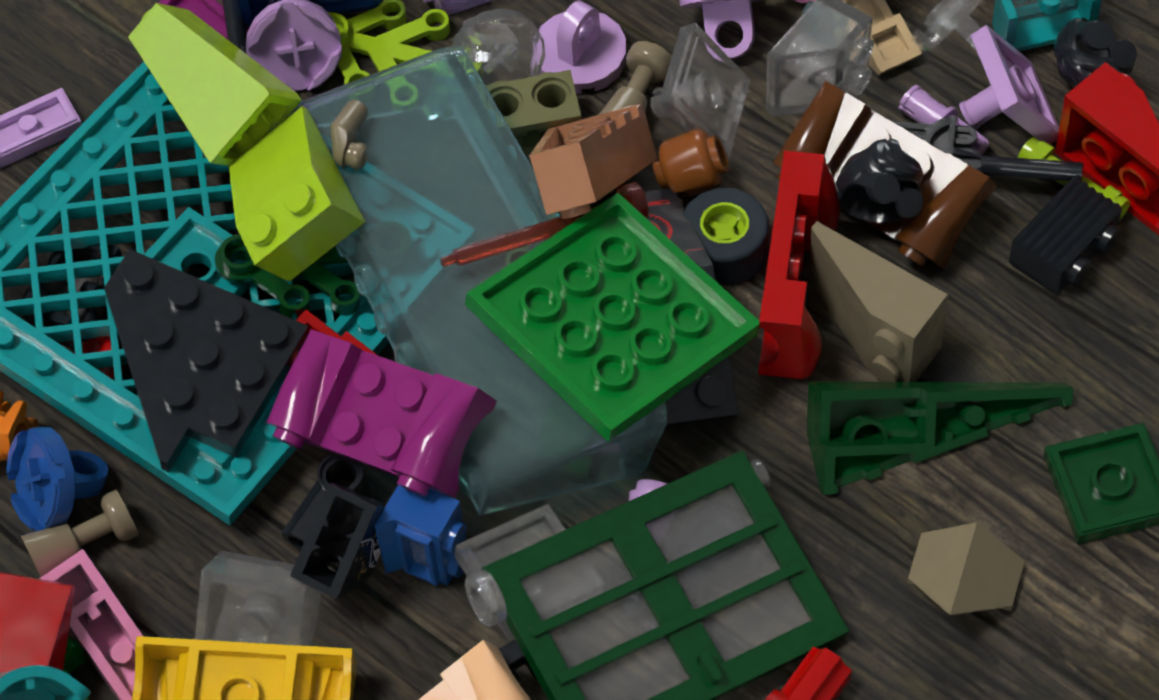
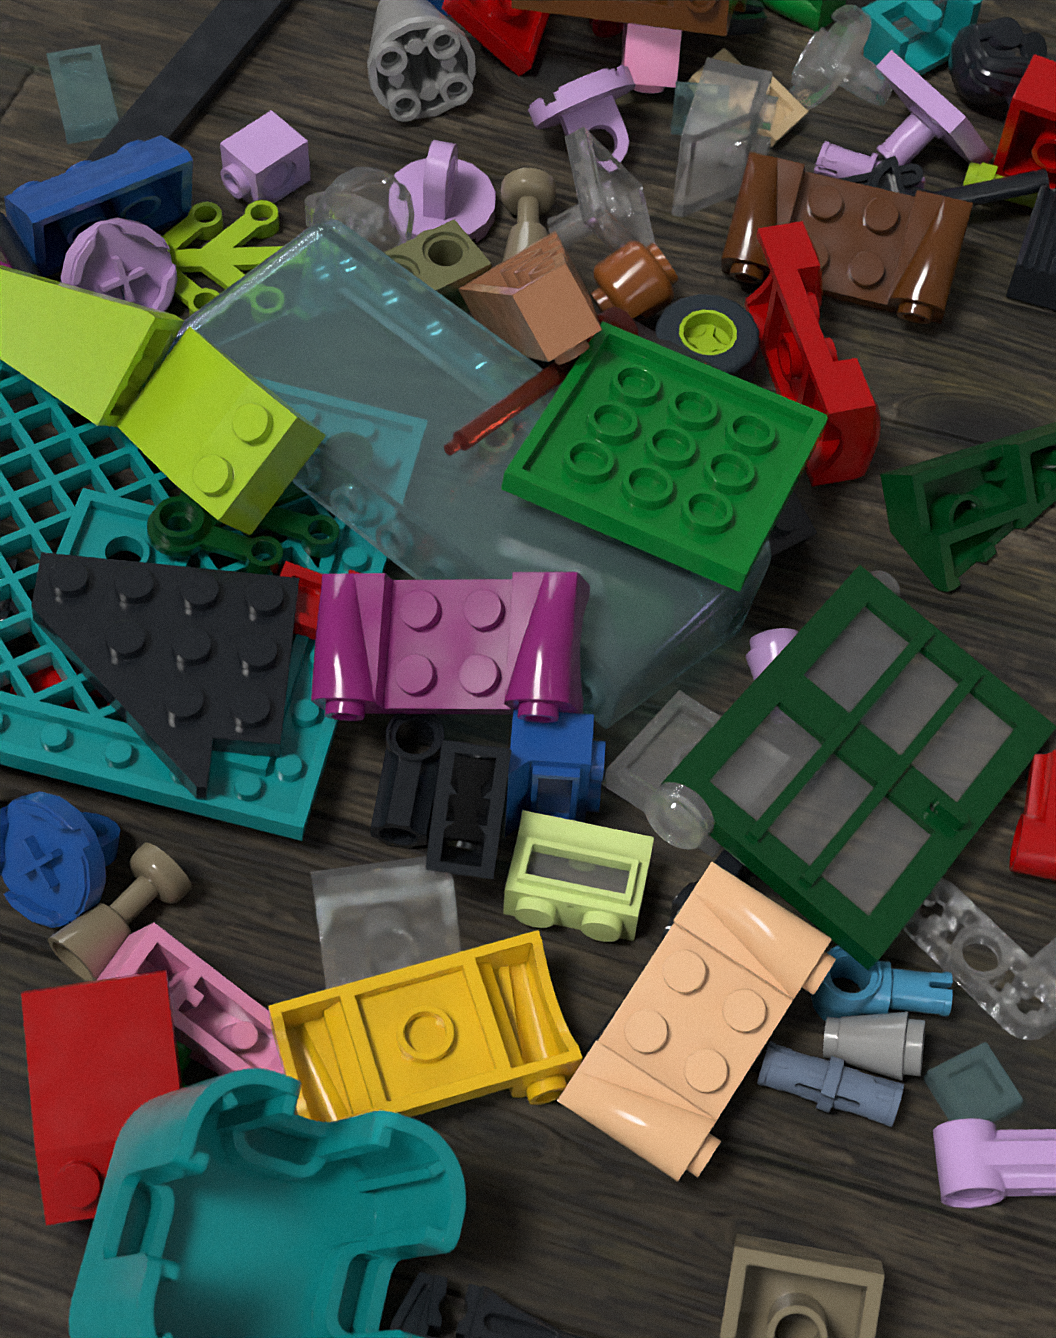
camera: 30 degrees left, 0 degrees up
dark tan arm [330,100,368,170] -> none
dark tan slope [809,221,948,382] -> none
black hair [835,138,923,223] -> none
none -> yellowish green window [503,810,654,942]

